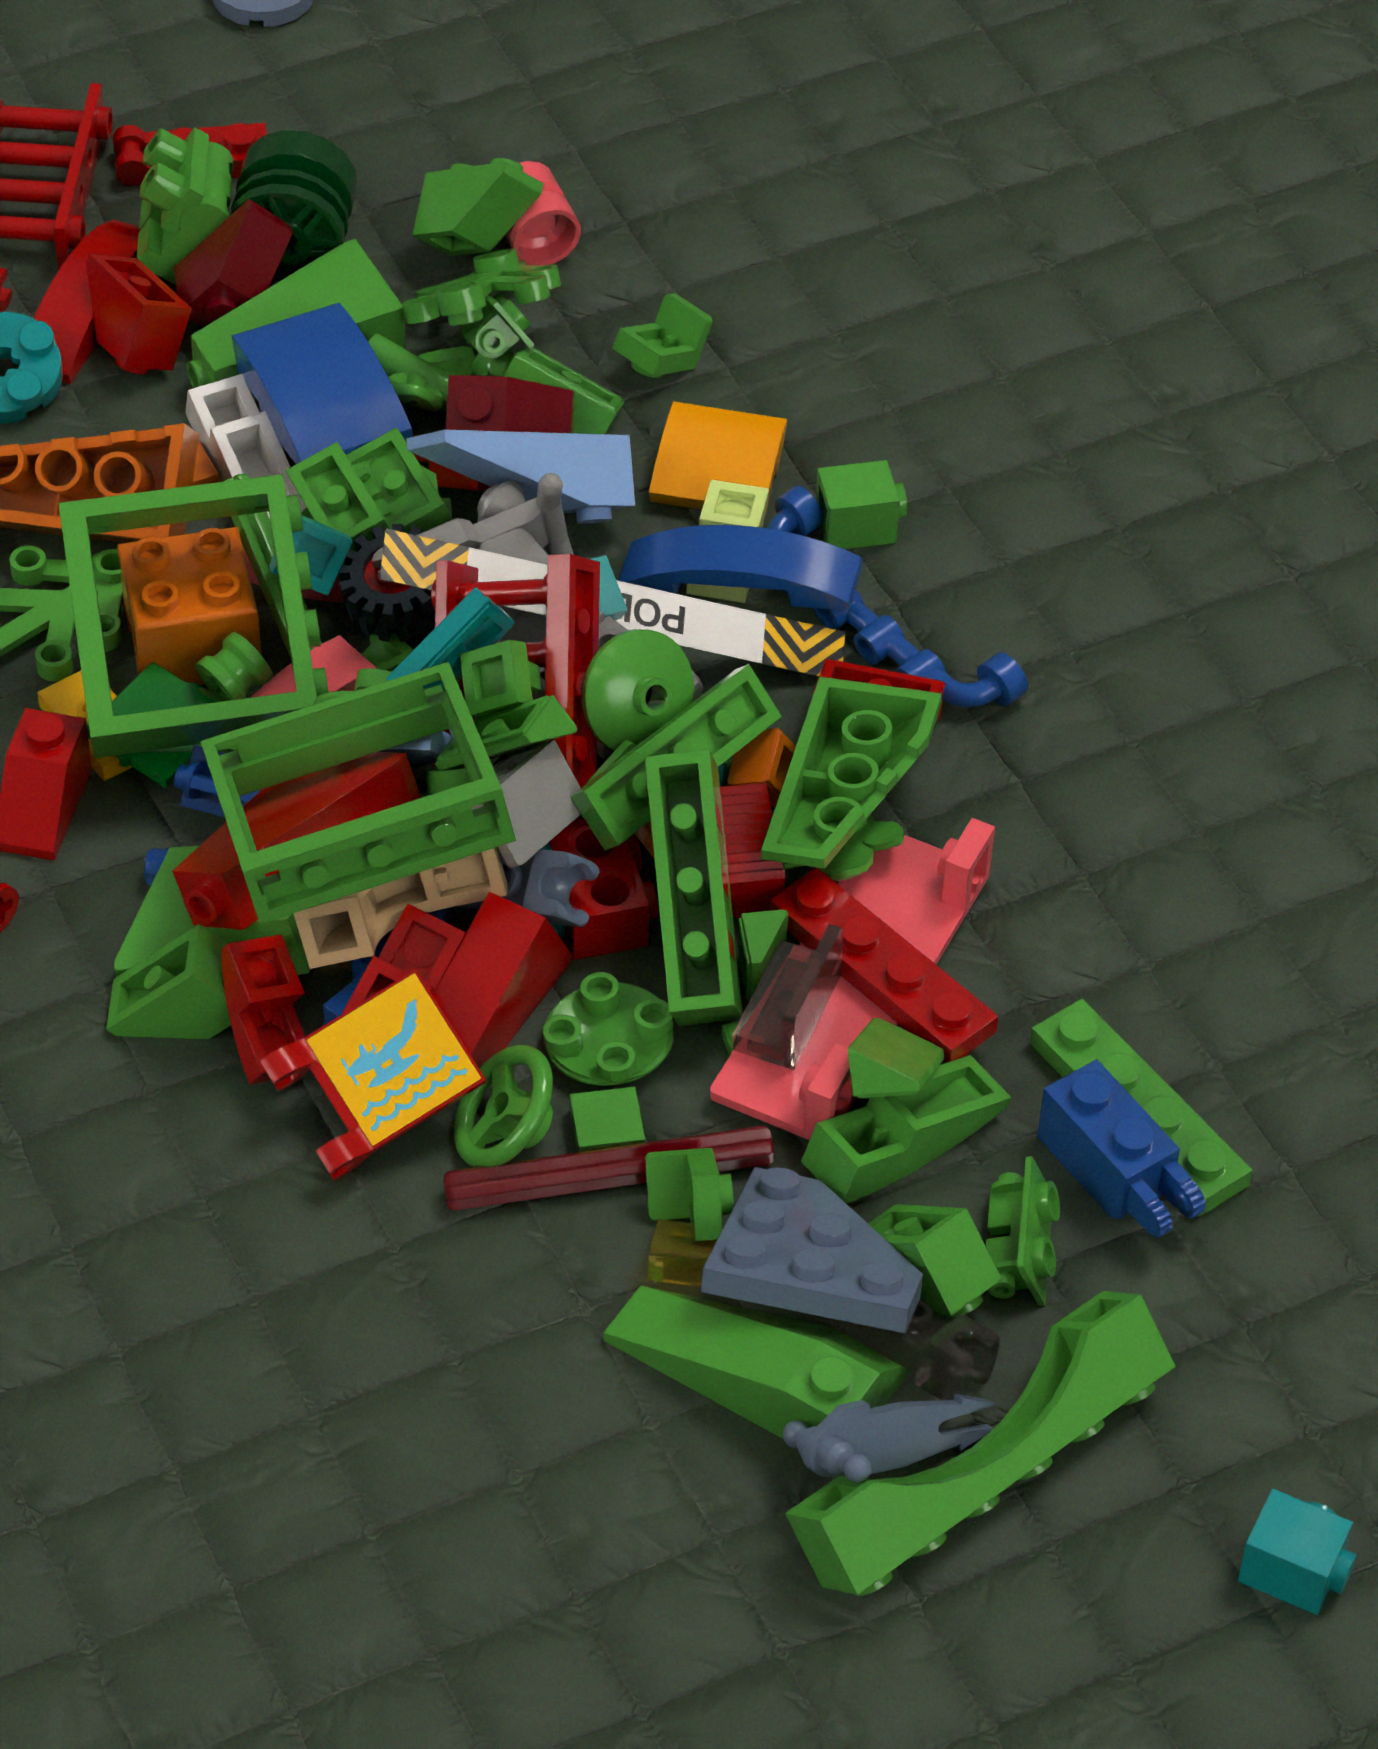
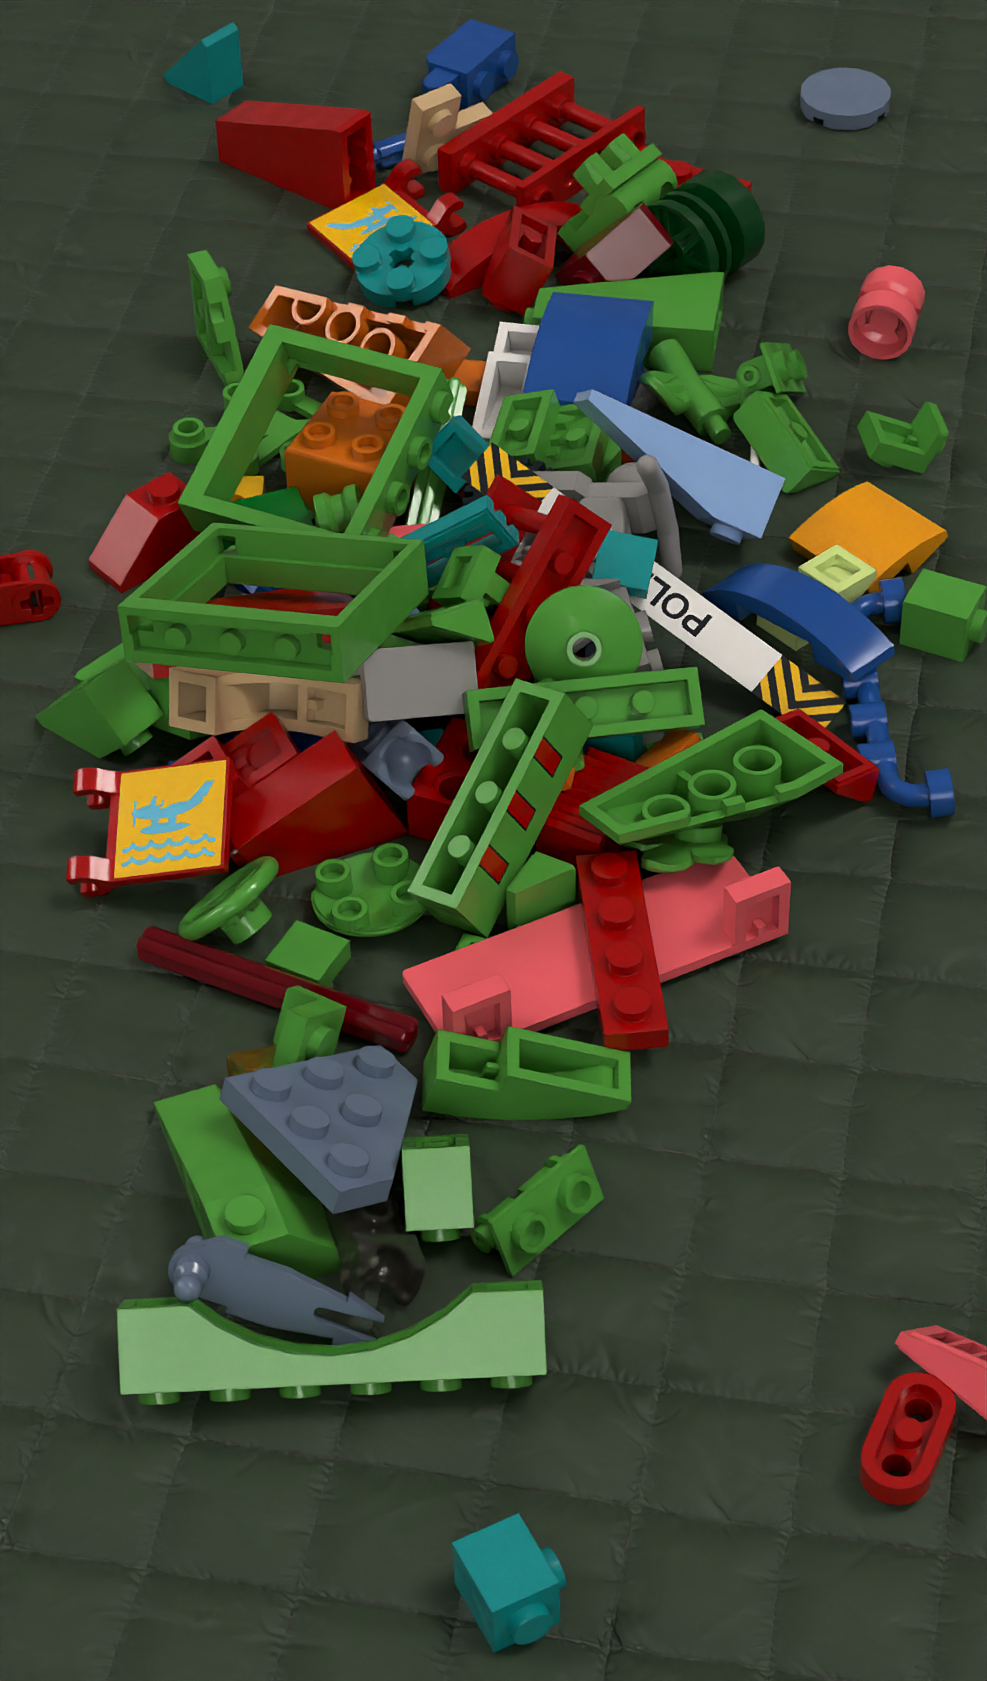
camera: 40 degrees right, 5 degrees down
red slope [221,934,305,1085] -> none
bright green plant [402,248,561,326] -> none
bright green slope [412,158,544,256] -> none
dark red slope [446,375,575,433] -> none
clear smoke panel [733,924,843,1070] -> none
bright green slope [848,1018,945,1098] -> none
bright green plate [1030,998,1253,1217] -> none
blue hinge [1037,1059,1207,1238] -> none

